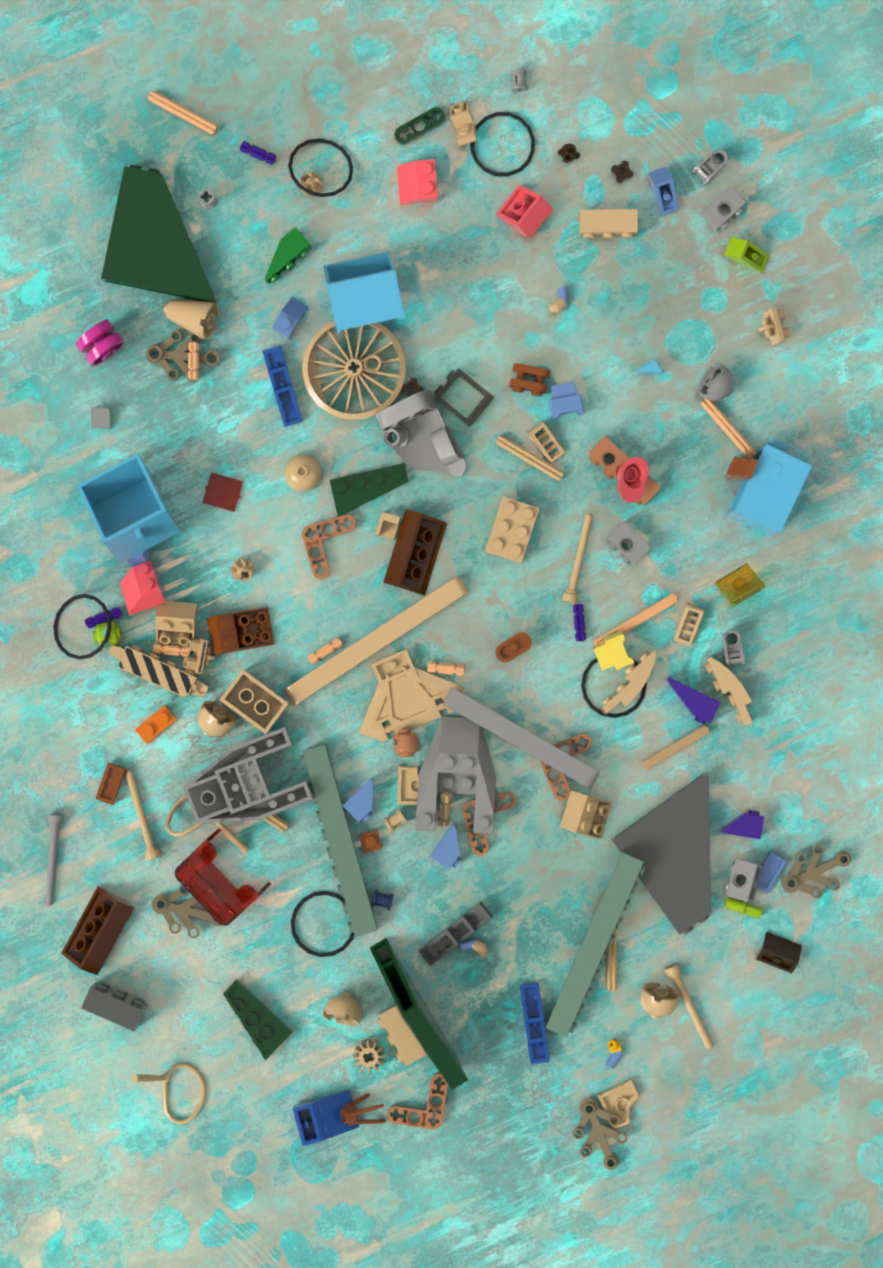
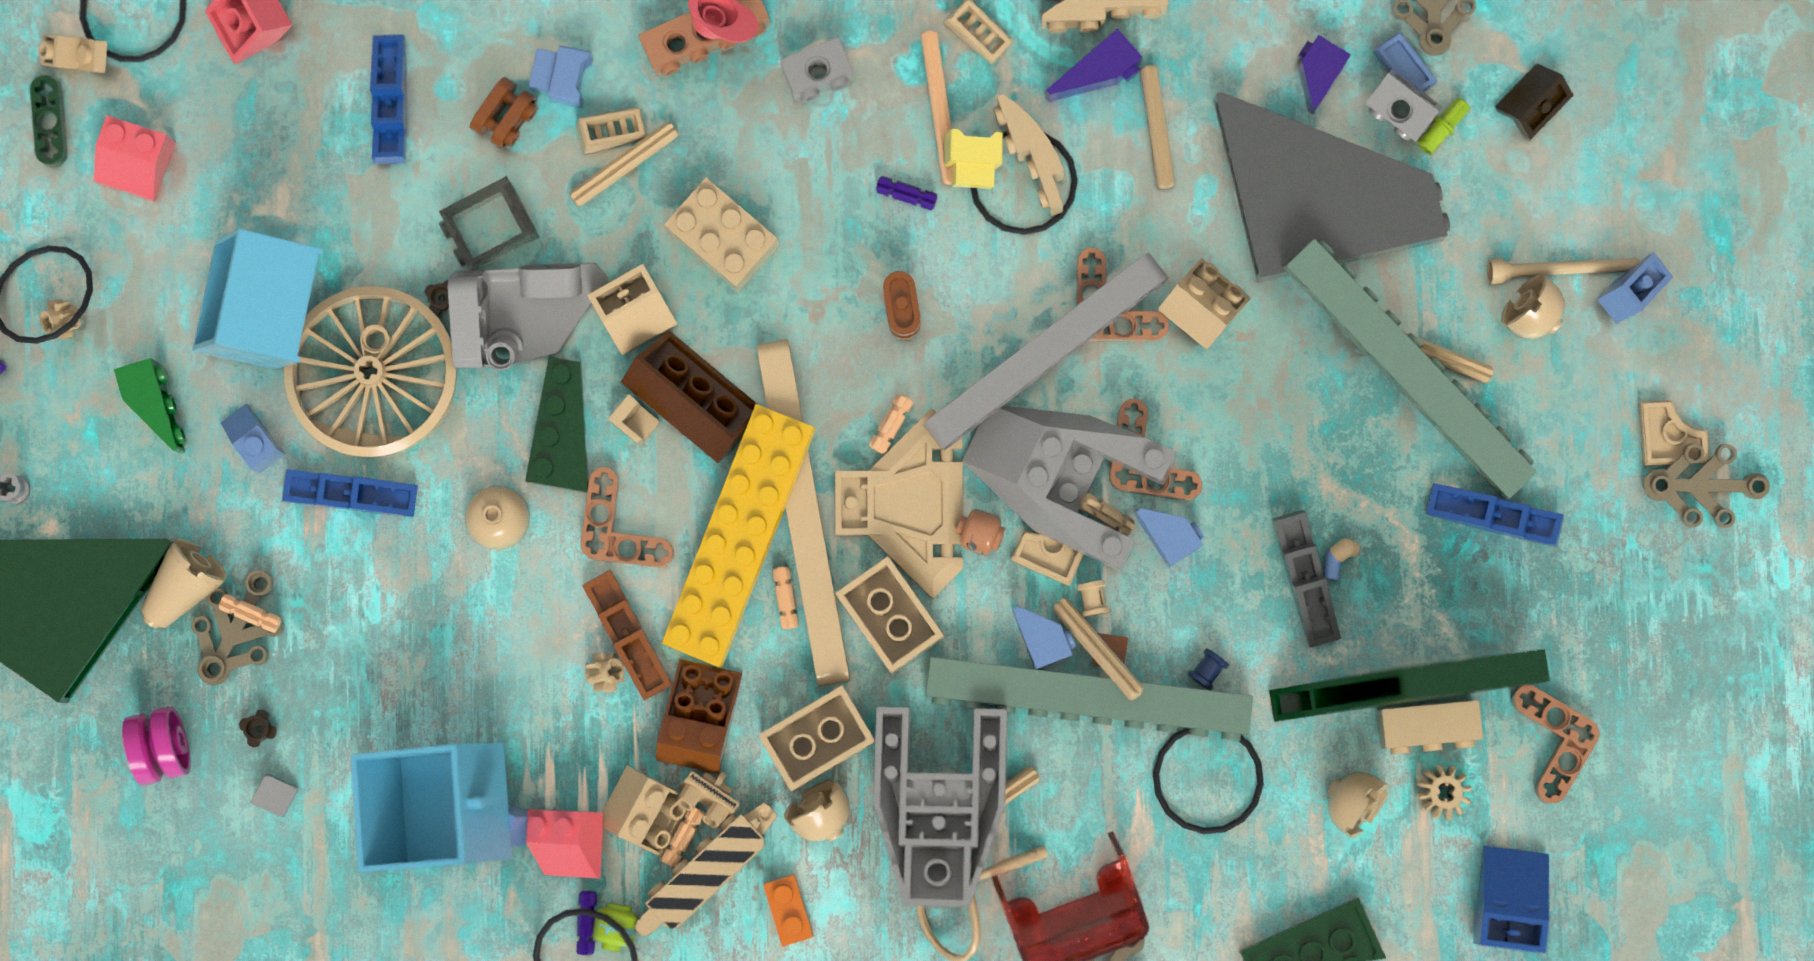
camera: 65 degrees left, 5 degrees down
clear red piece [202,472,243,512] -> none
dark orange plant [341,1094,386,1126] -> none
arm [549,287,568,313] -> none
tan piece [562,513,593,604] -> none
arm [606,1039,623,1069] -> none
none -> dark brown plate [239,710,277,747]
none -> blue slope [370,34,407,164]
none -> dark orange slope [582,569,672,701]
none -> tan slope [587,264,678,356]
none -> yellow plate [661,404,817,668]
none -> tan brick [835,556,944,675]
none -> tan axle [1053,598,1144,700]
none -> medium blue slope [1597,252,1673,324]

